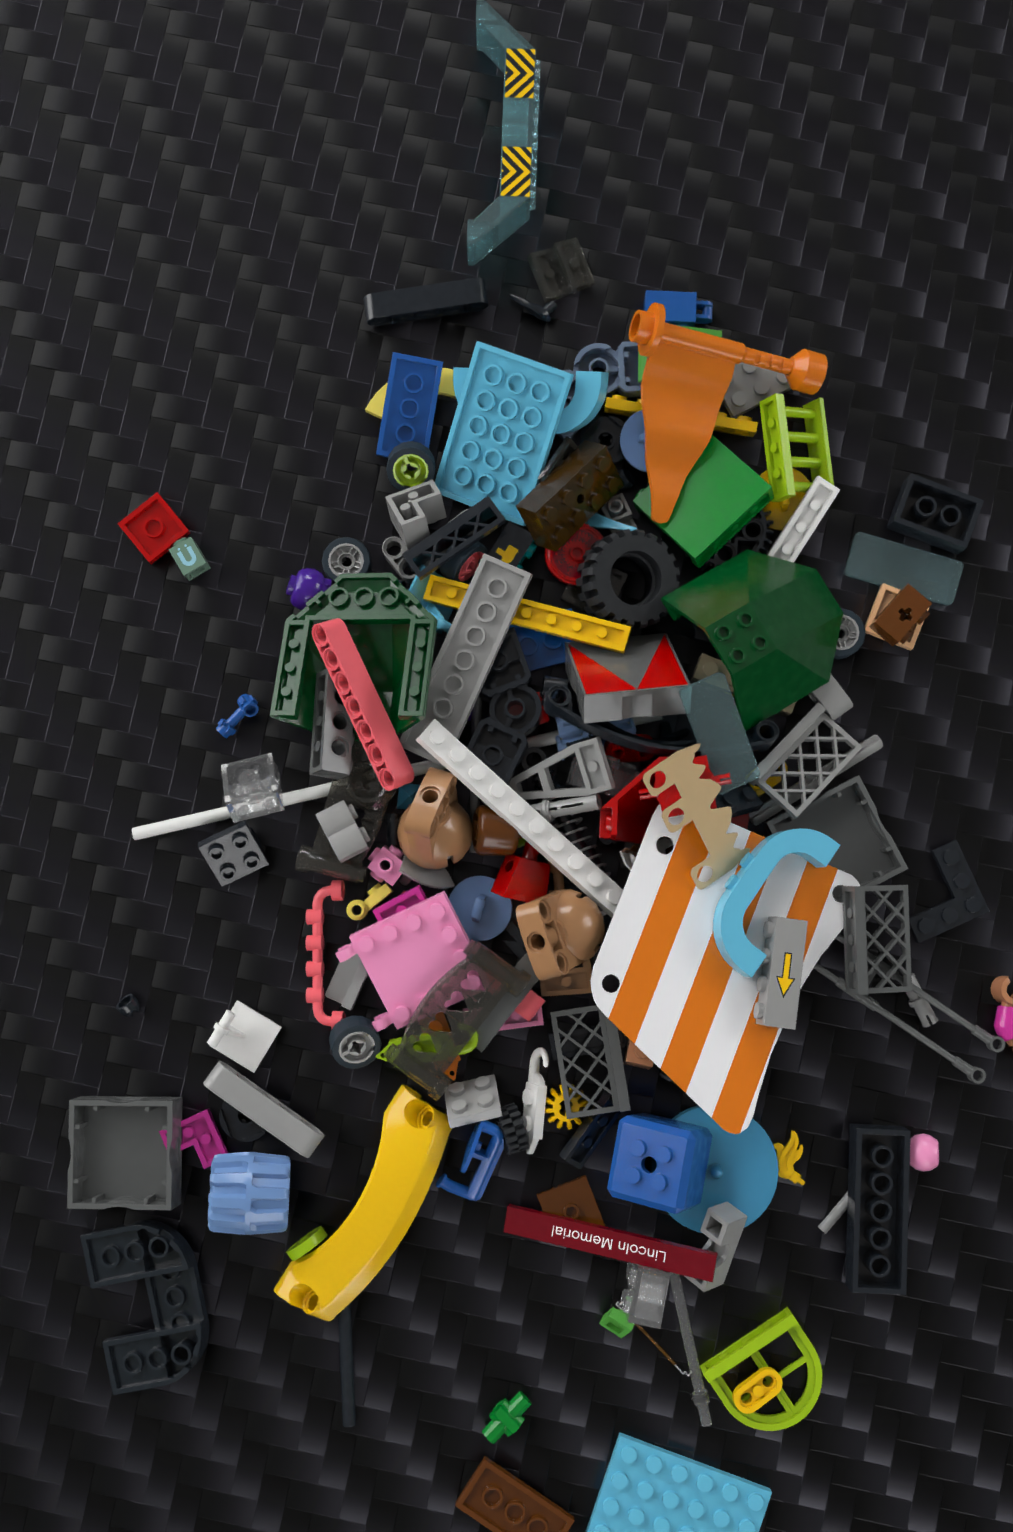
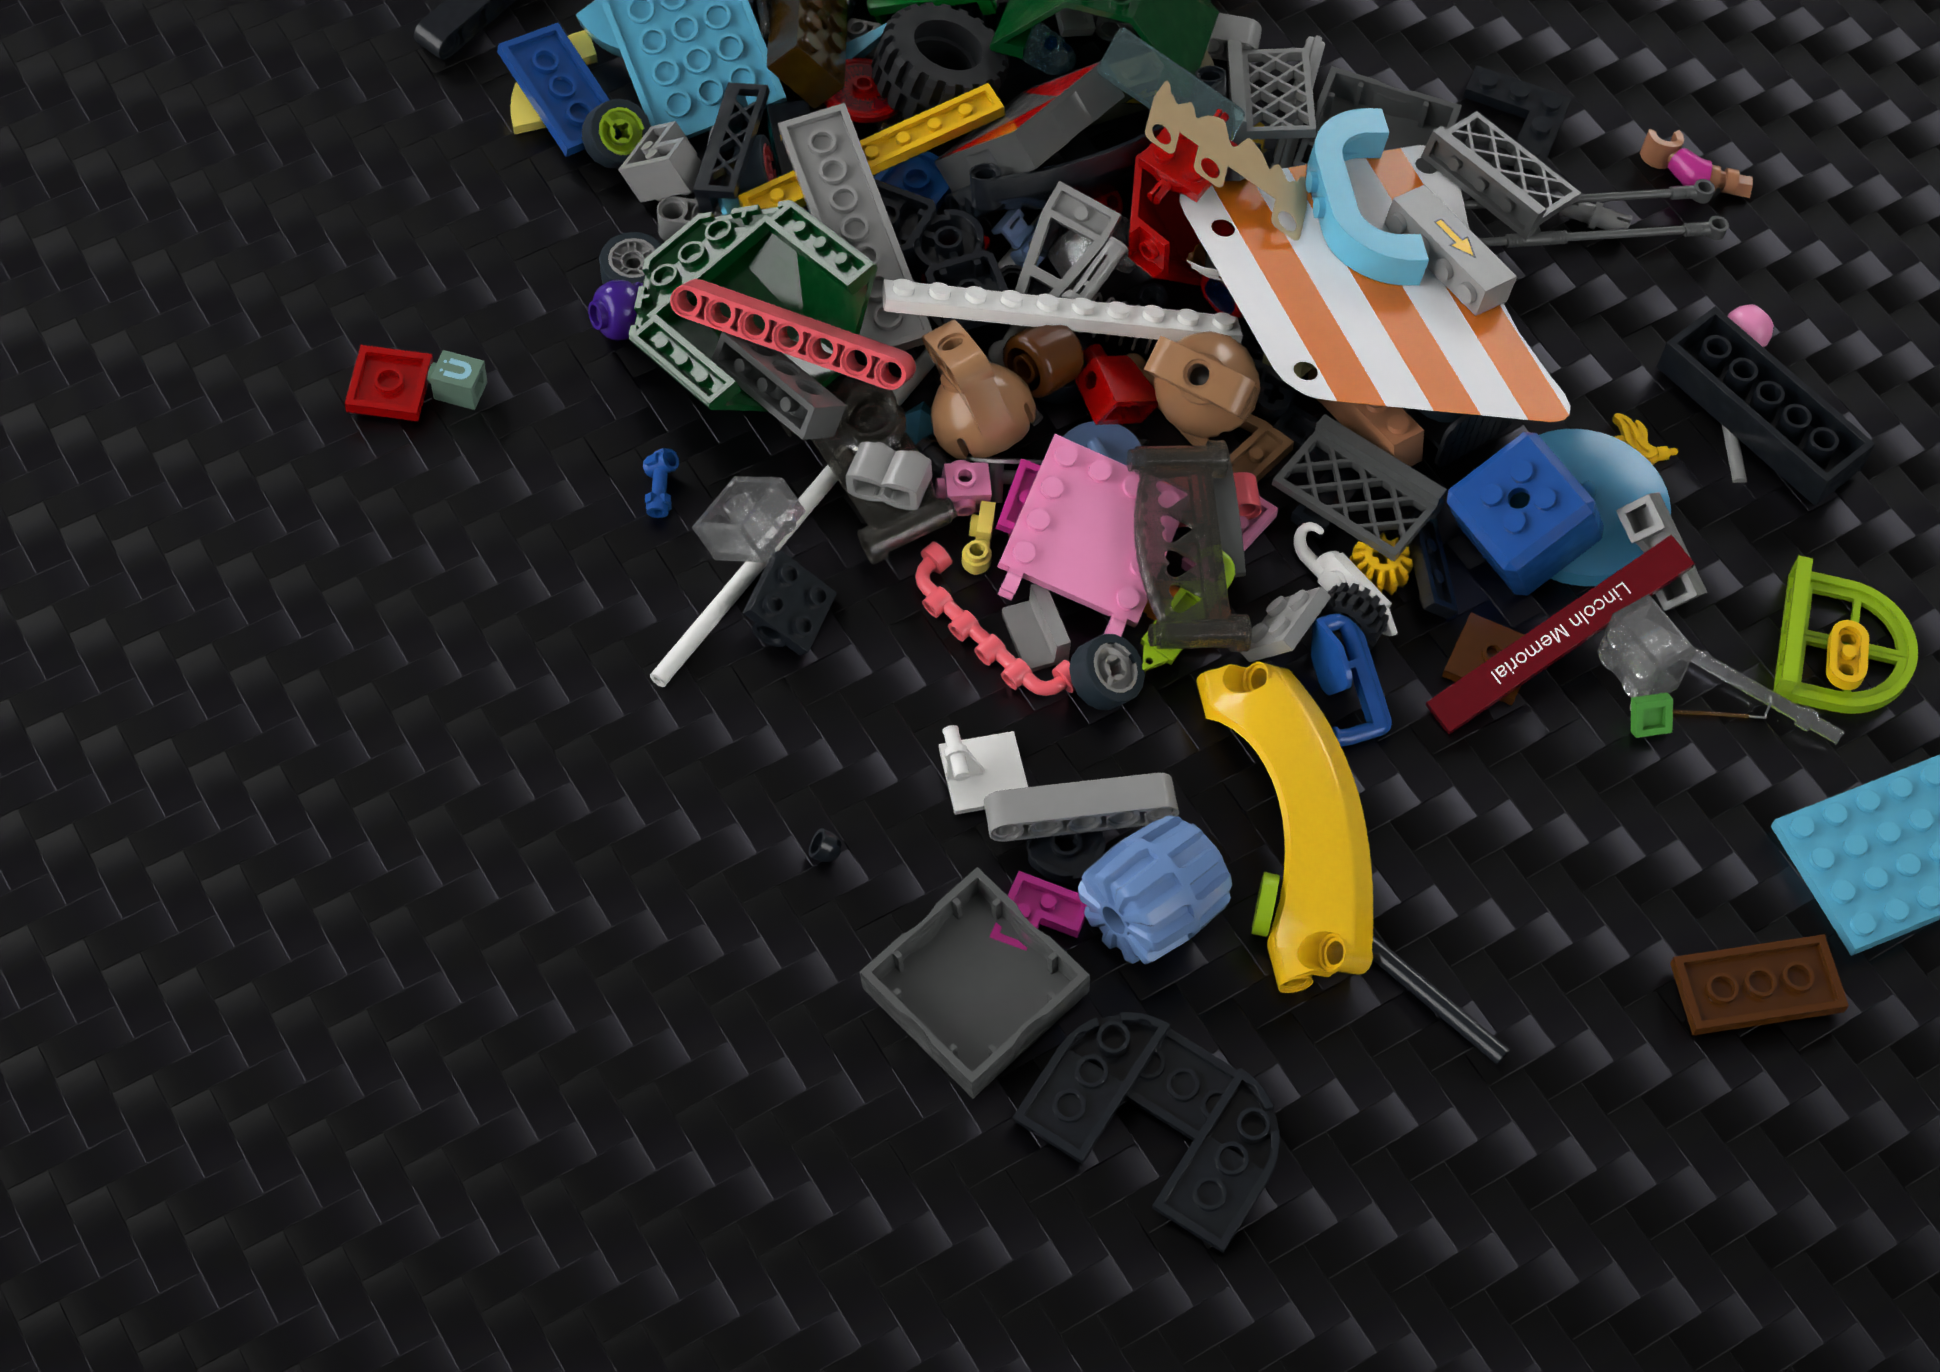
camera: 50 degrees left, 25 degrees down
green axle [482,1391,532,1444] -> none

